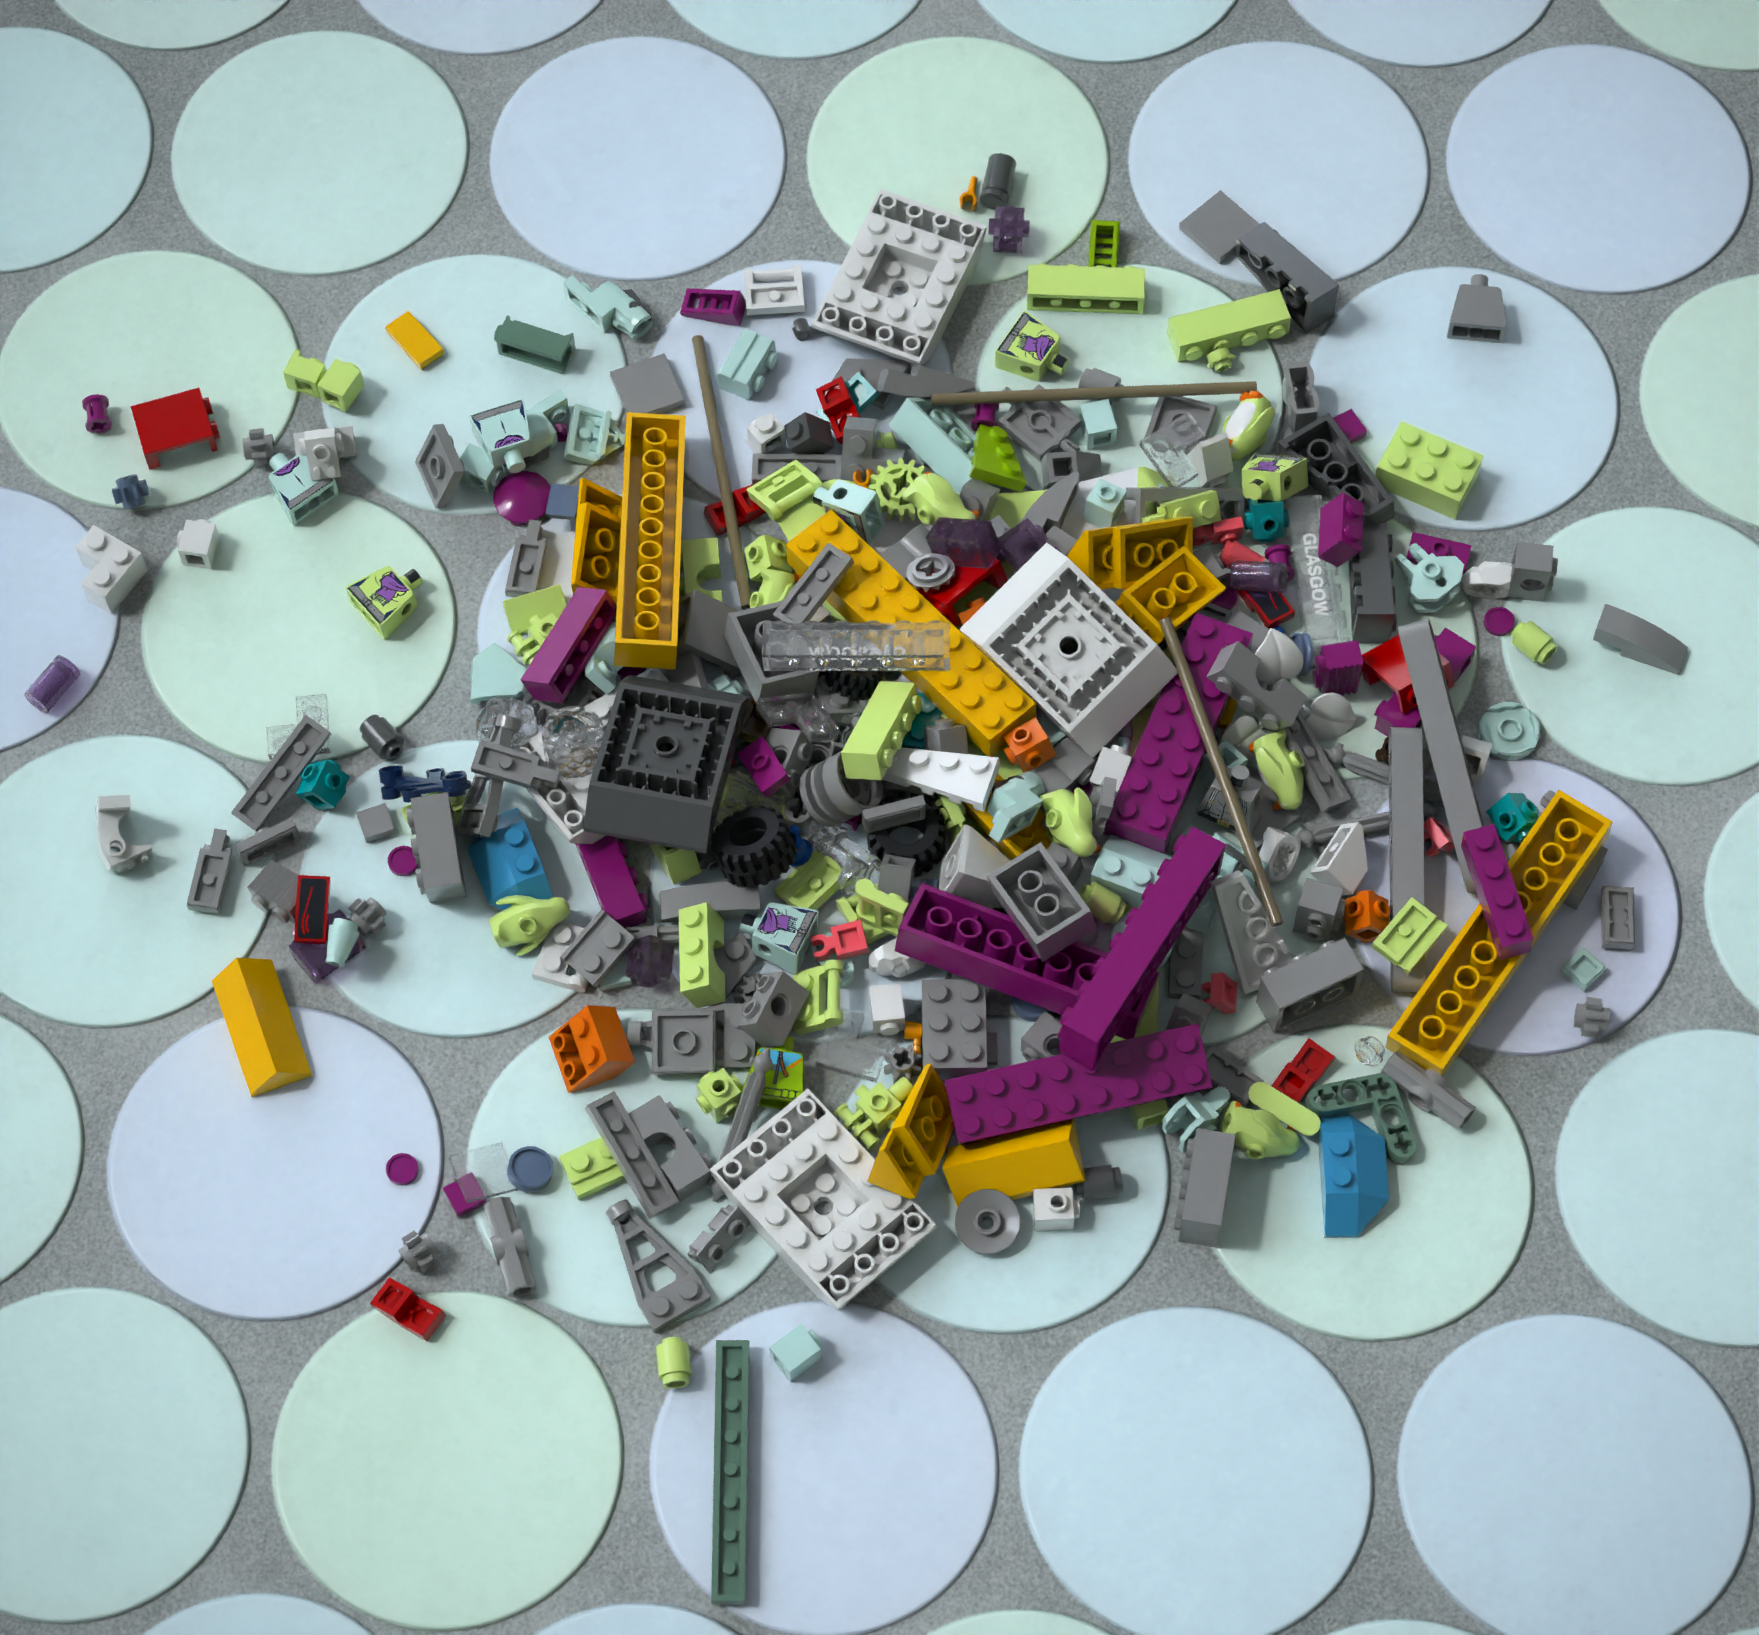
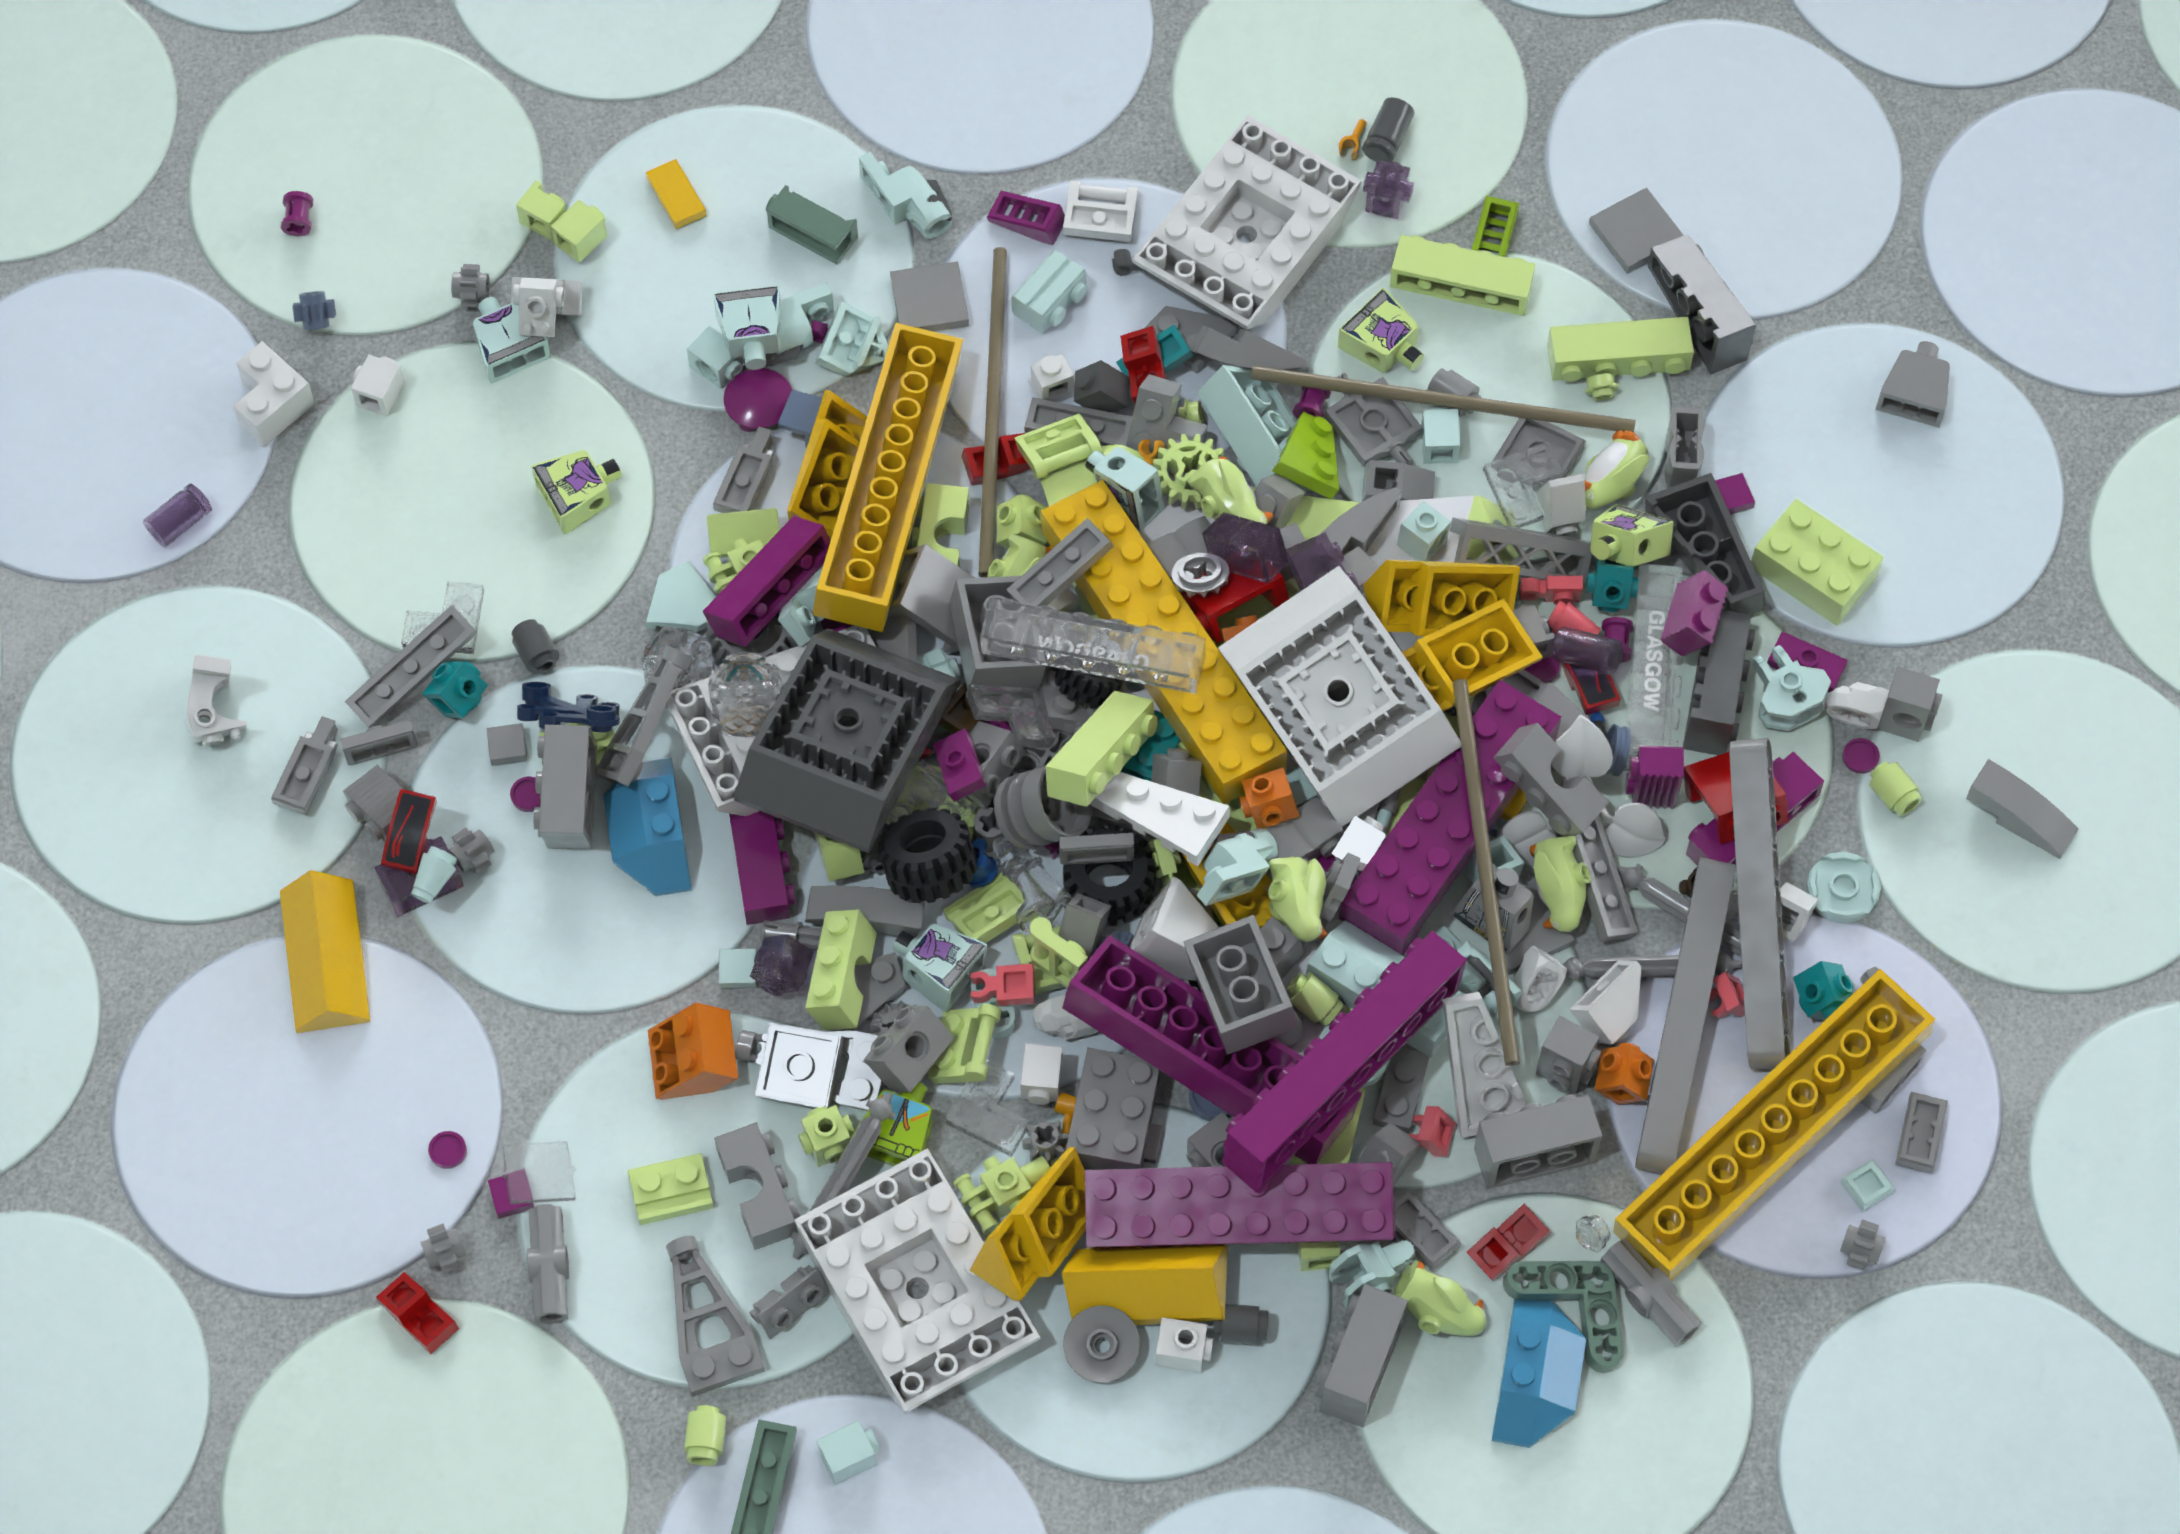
camera: 10 degrees right, 0 degrees up
red panel [131,387,220,470] -> none
light grey plate [415,424,465,508] -> none
light grey hinge [471,740,560,790] -> none
yellowish green animal [489,895,570,956] -> none
sand blue piece [507,1146,553,1193] -> none
white plate [532,922,589,993] -> none
light grey plate [560,909,637,988] -> none
light grey plate [585,1091,679,1219] -> none
yellowish green hinge [1142,490,1221,528] -> none
yellowish green piece [1248,1082,1321,1136] -> none
yellowish green plate [1371,897,1448,975] -> none
magenta brick [1461,824,1533,960] -> none

